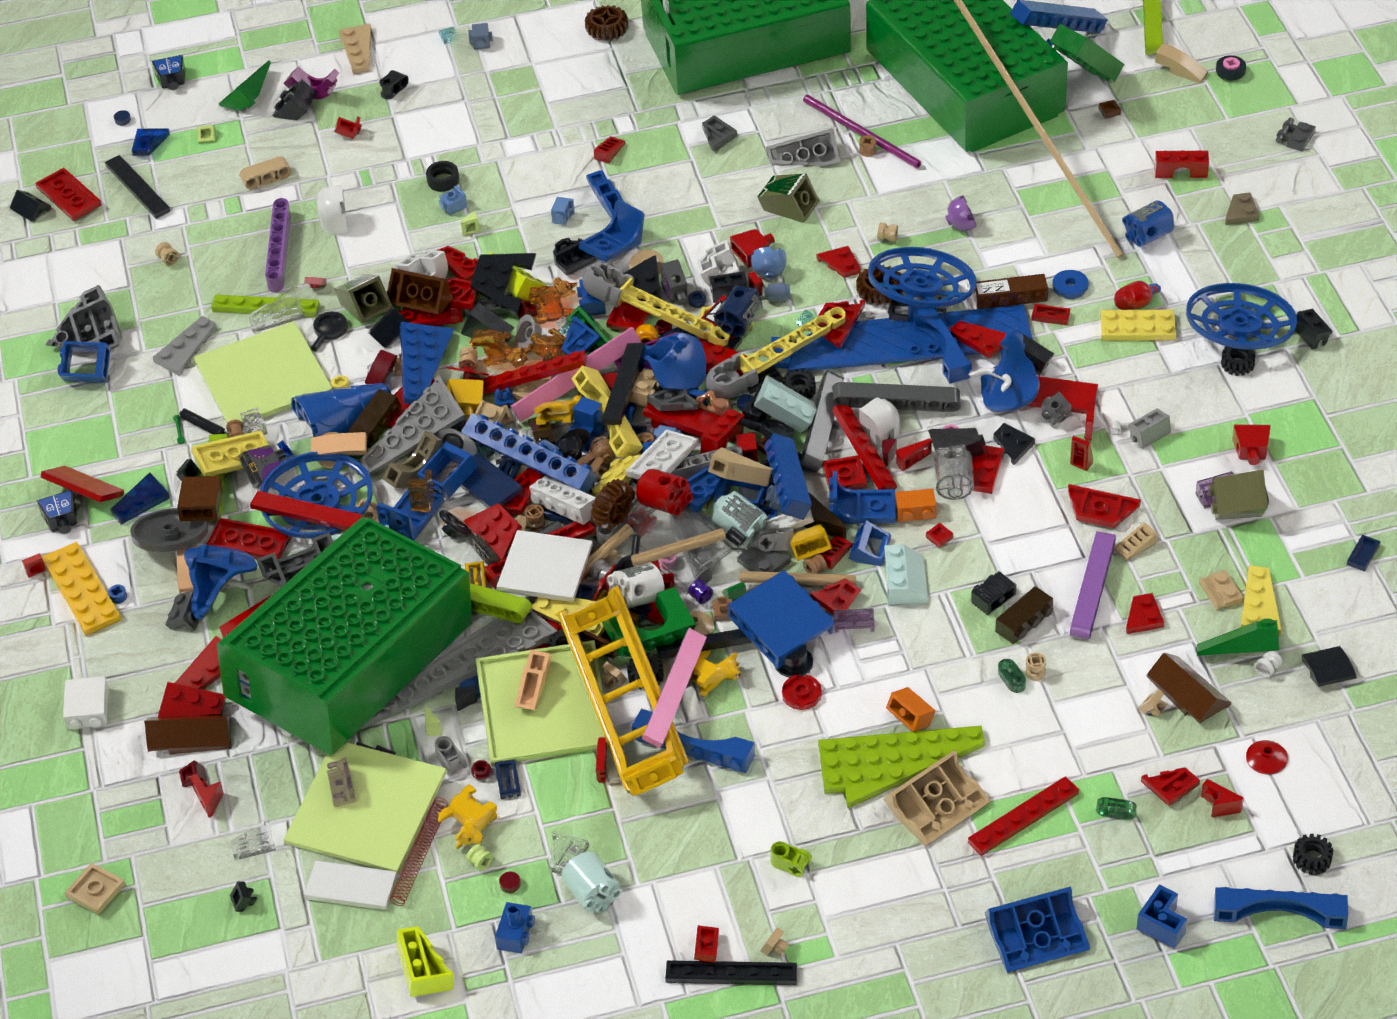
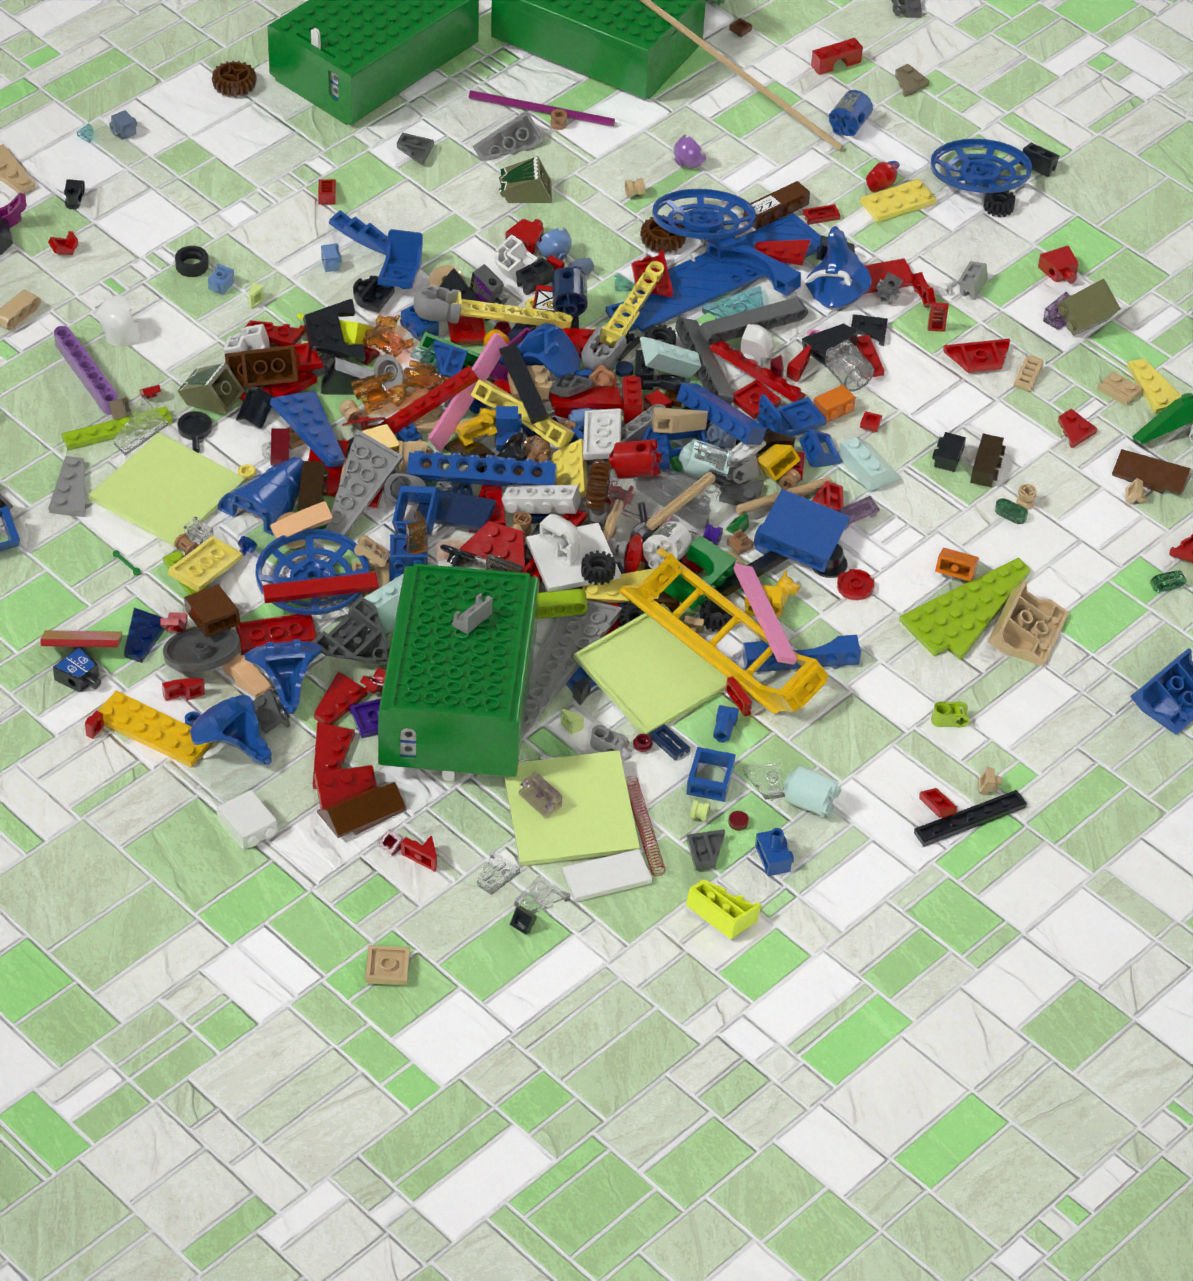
camera: 35 degrees left, 0 degrees up
black tile [176,459,202,481] -> none
black axle [179,408,226,435] -> none
torso [237,445,286,488] -> none
dark tan arch [383,431,442,488] -> none
yellow animal [437,784,497,849] -> none
light nougat slope [515,650,552,711] -> none
dark blue tile [688,291,706,308] -> none
red wing [816,246,861,278] -> none
black piece [887,300,909,321] -> none
red plate [968,776,1079,856] -> none
blue tile [1052,270,1088,299] -> none
medium lavender beam [1070,531,1116,639] -> none
none -> dark tan slope [109,397,132,419]
none -> red bracket [160,612,188,634]
none -> red slope [162,678,205,701]
none -> blue animal [190,695,272,766]
none -> tan plate [354,535,390,567]
none -> light grey hinge [452,593,492,634]
none -> clear wing [514,876,570,914]
none -> white brick [540,514,580,566]
none -> black tyre [581,550,616,585]
none -> blue window [686,747,736,802]
none -> dark grey wing [686,829,725,871]
none -> clear light blue wing [702,286,763,319]
none -> blue piece [713,705,739,743]

